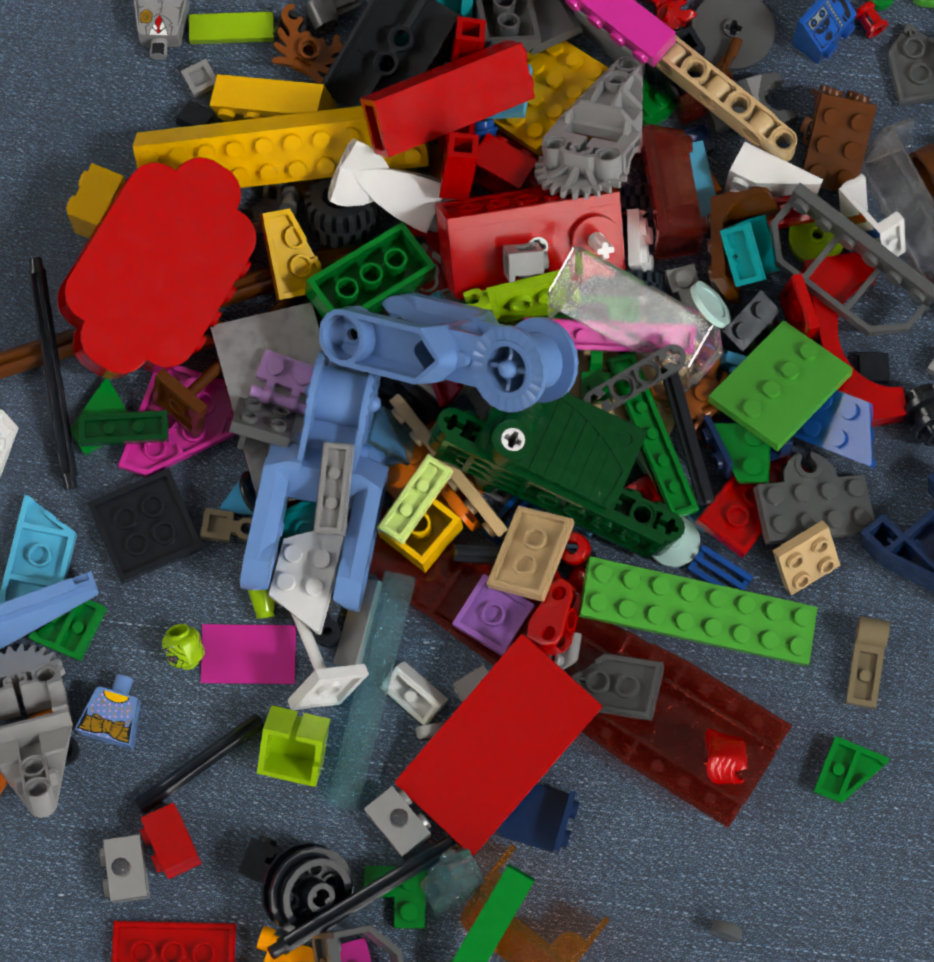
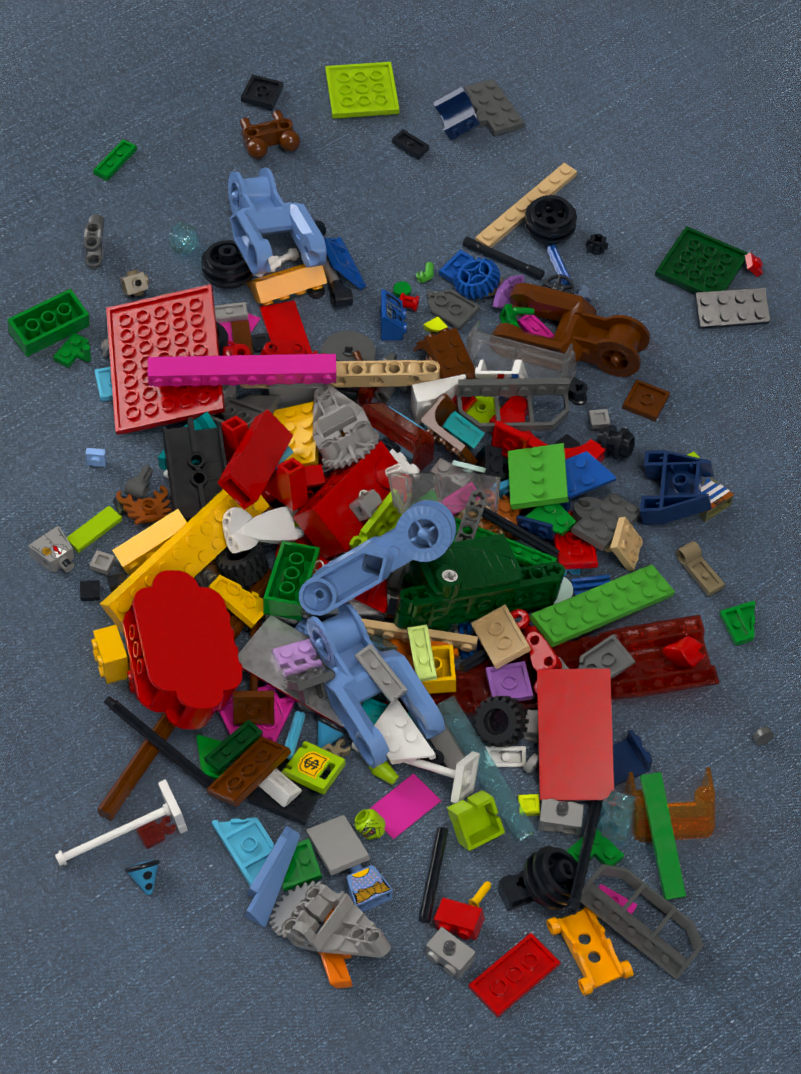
camera: 45 degrees left, 20 degrees down
none -> black tile [80,580,100,601]
none -> reddish brown tile [206,736,291,807]
none -> white slope [259,768,302,807]
none -> lime container [282,741,346,795]
none -> medium azure axle [285,711,305,760]
none -> light grey tile [306,815,370,875]
none -> neon yellow tile [423,317,448,332]
none -> yellow piece [468,881,491,907]
none -> black tyre [473,696,529,747]
none -> neon yellow tile [518,794,540,816]

